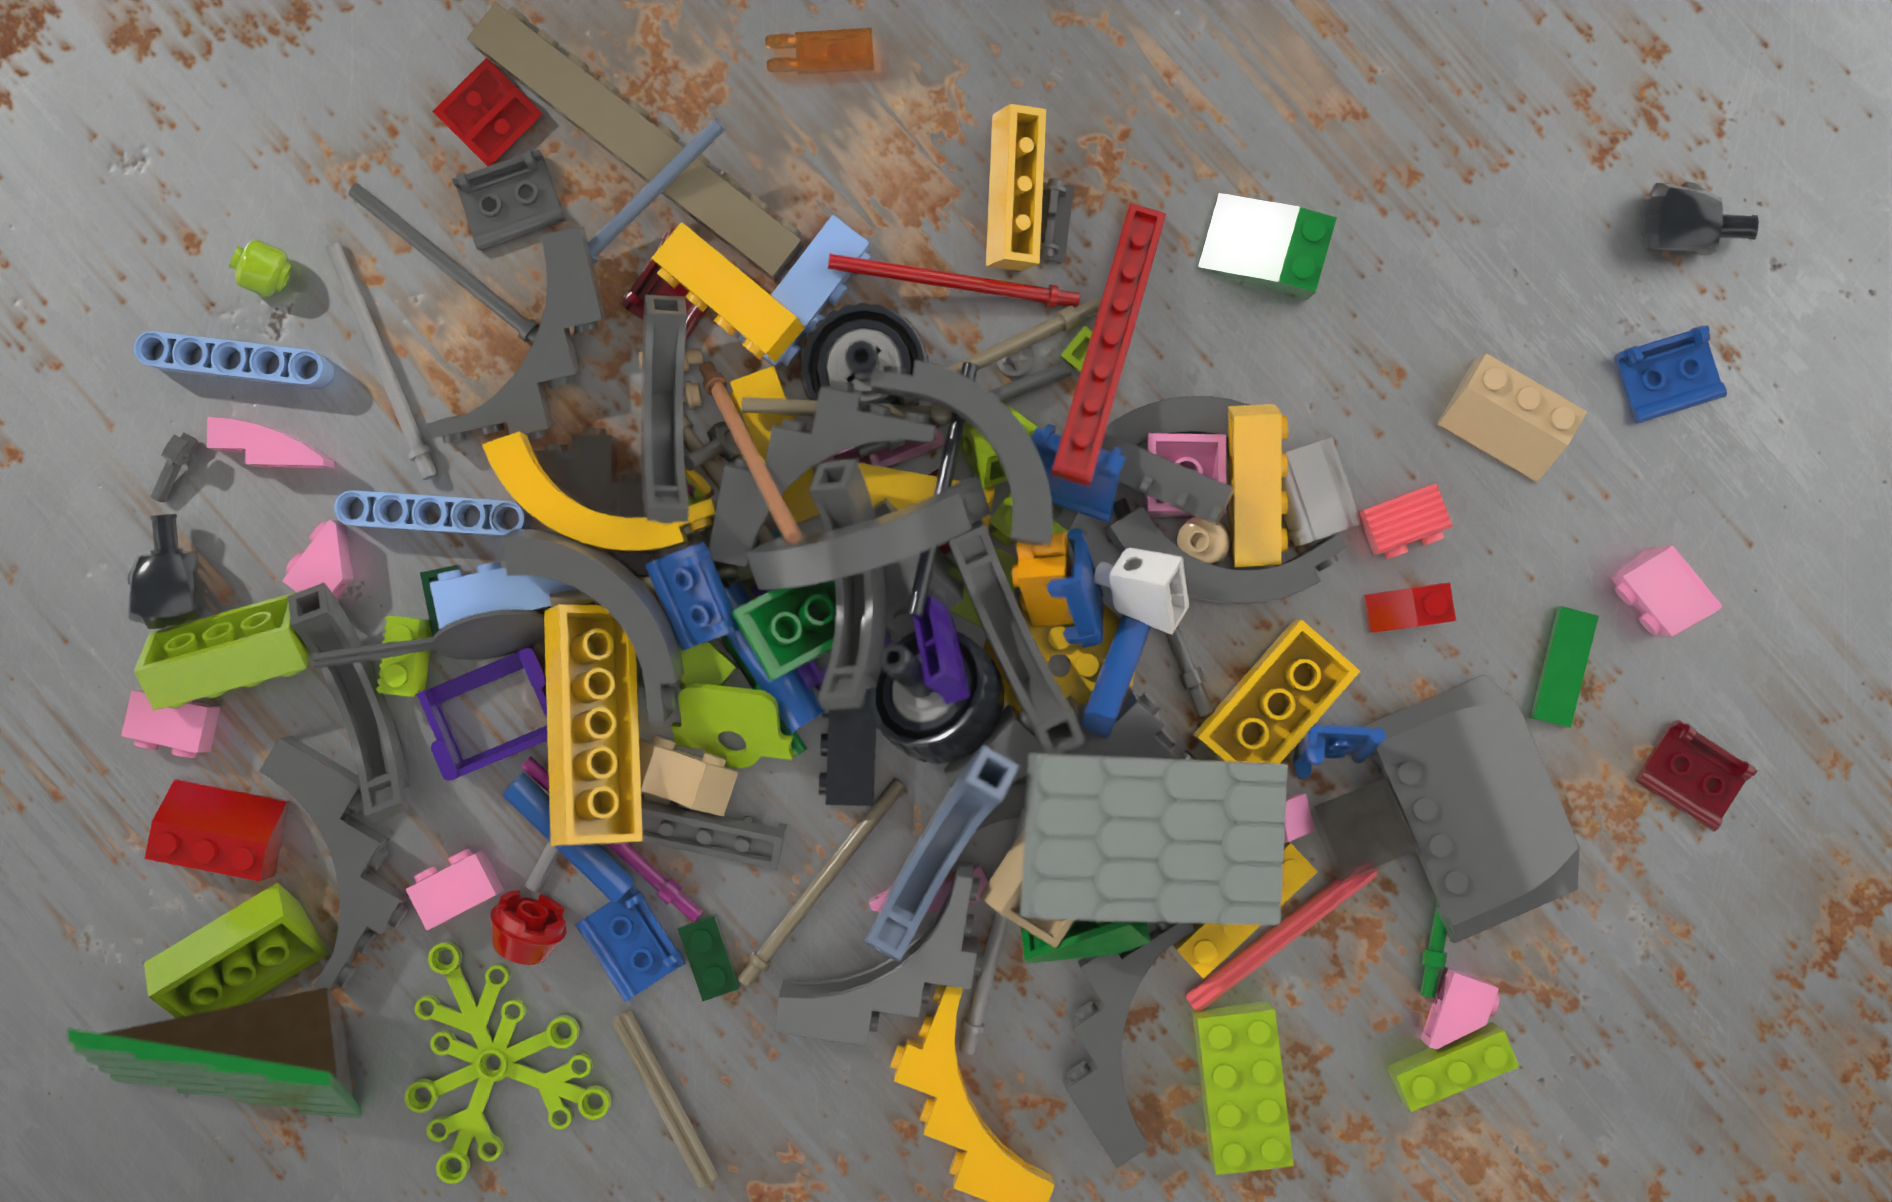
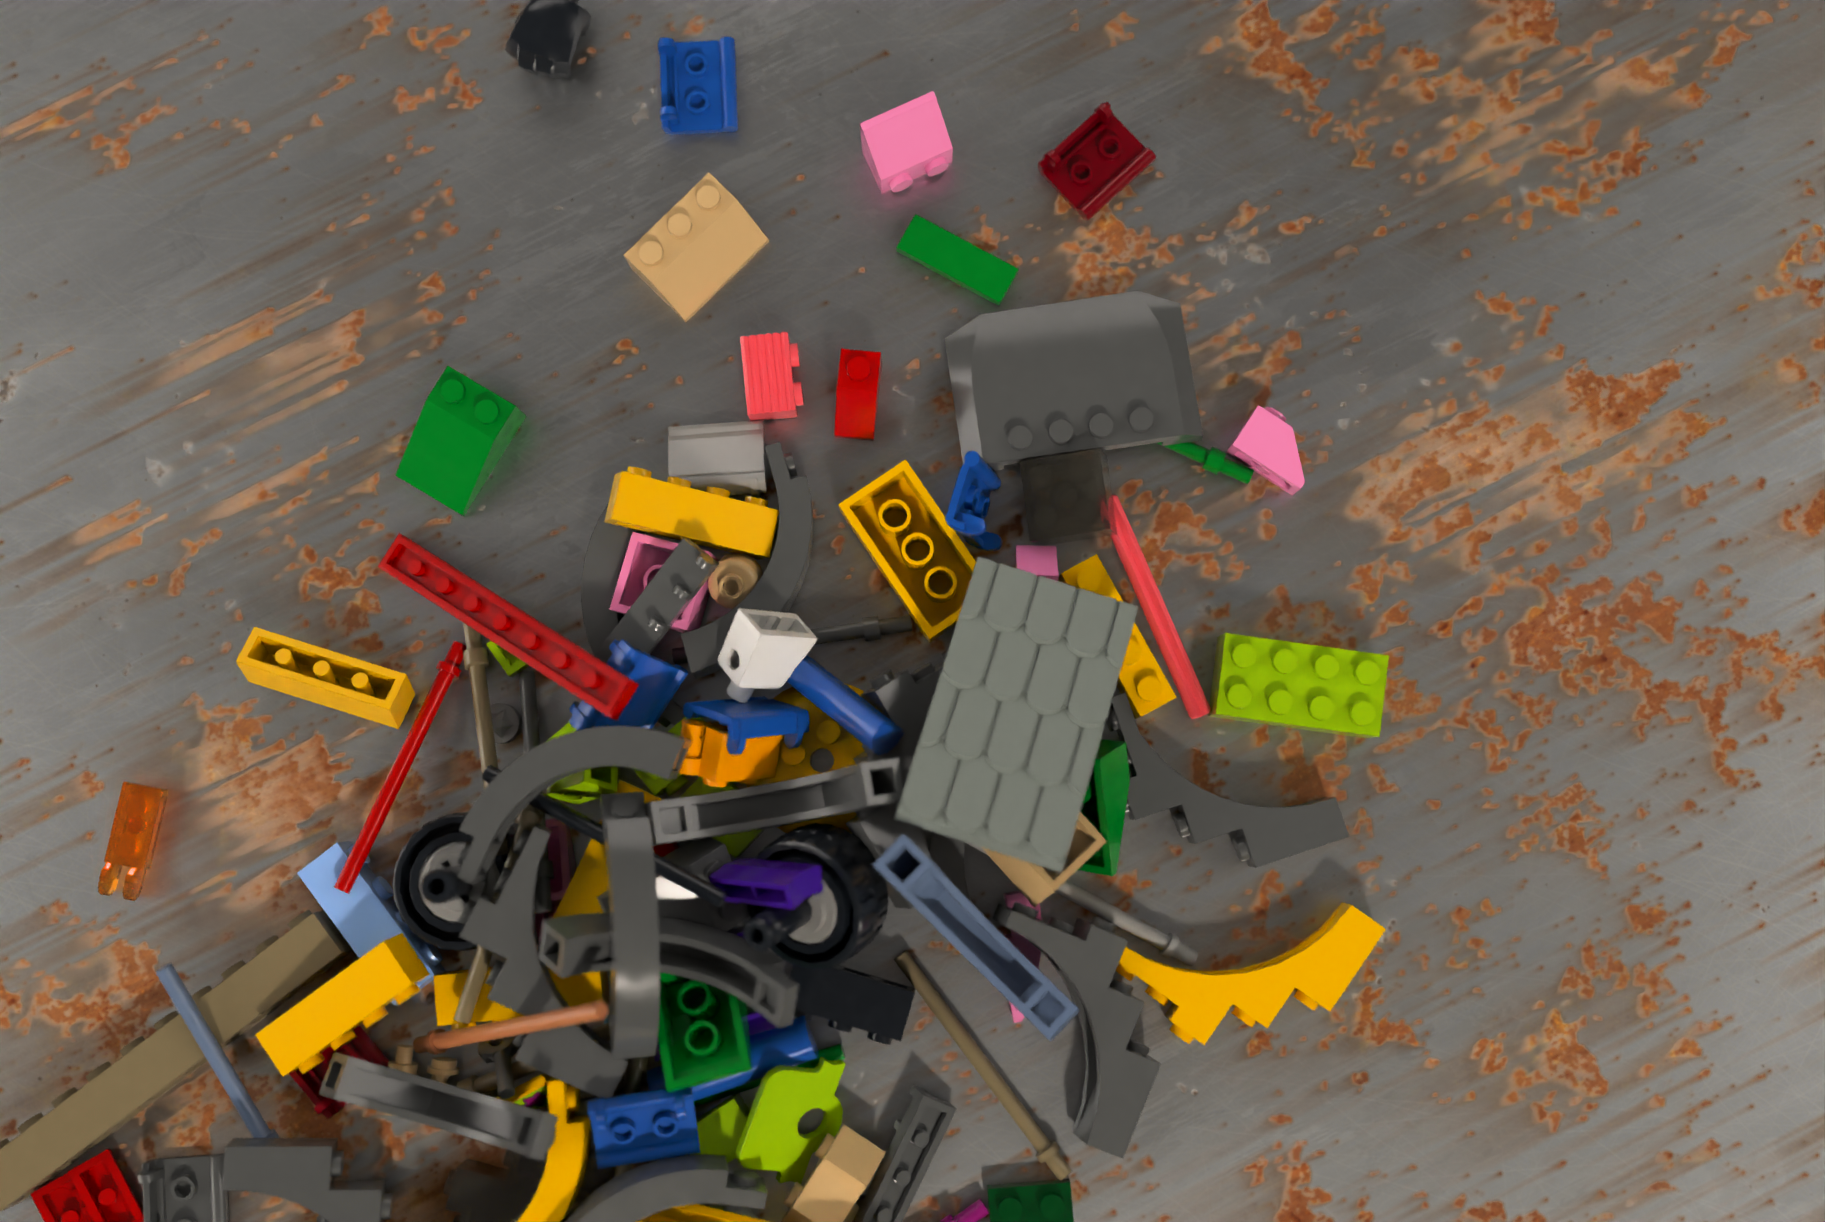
camera: 70 degrees left, 5 degrees down
dark grey hinge [1040,178,1074,263] -> none
lime brick [1386,1022,1520,1112] -> none

